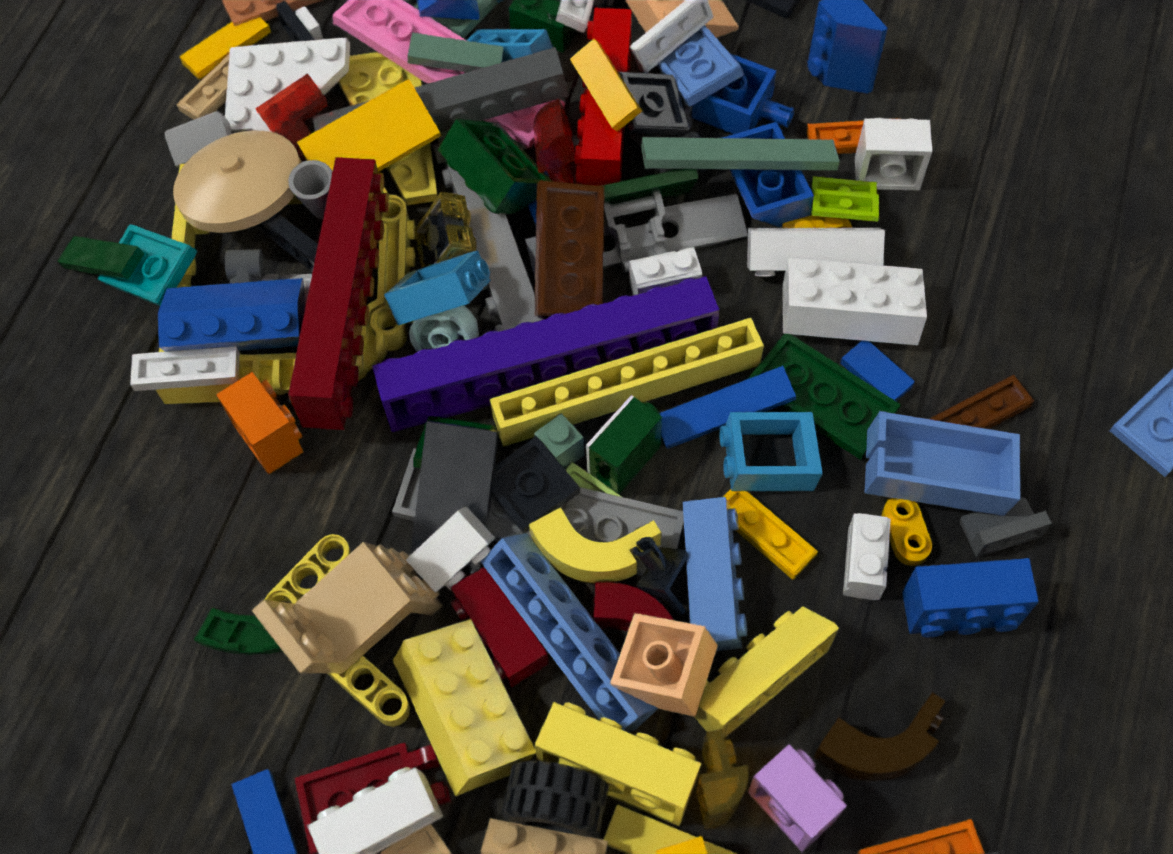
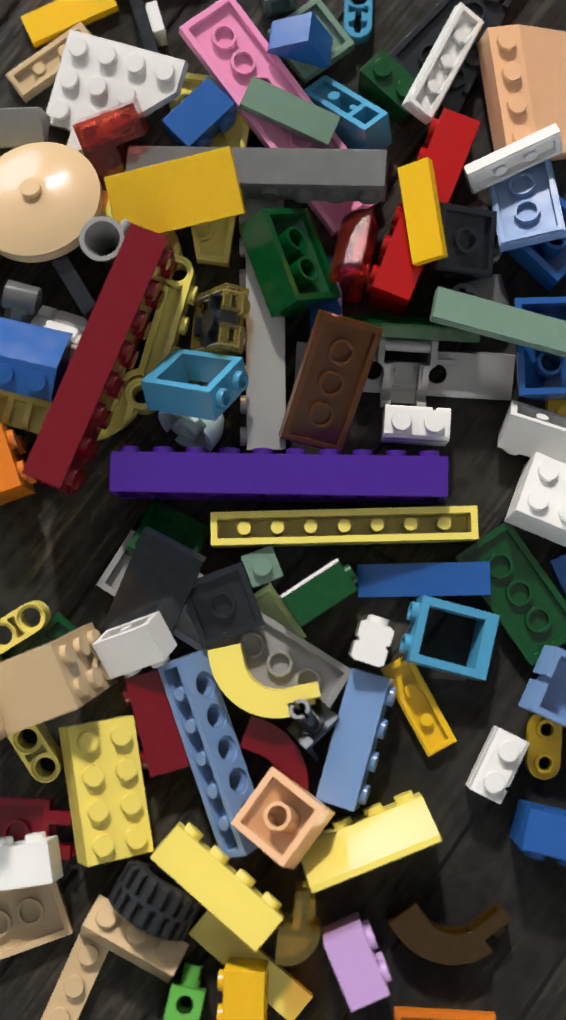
camera: 20 degrees right, 20 degrees up
none -> blue brick [162,77,237,147]
none -> white brick [348,614,394,667]

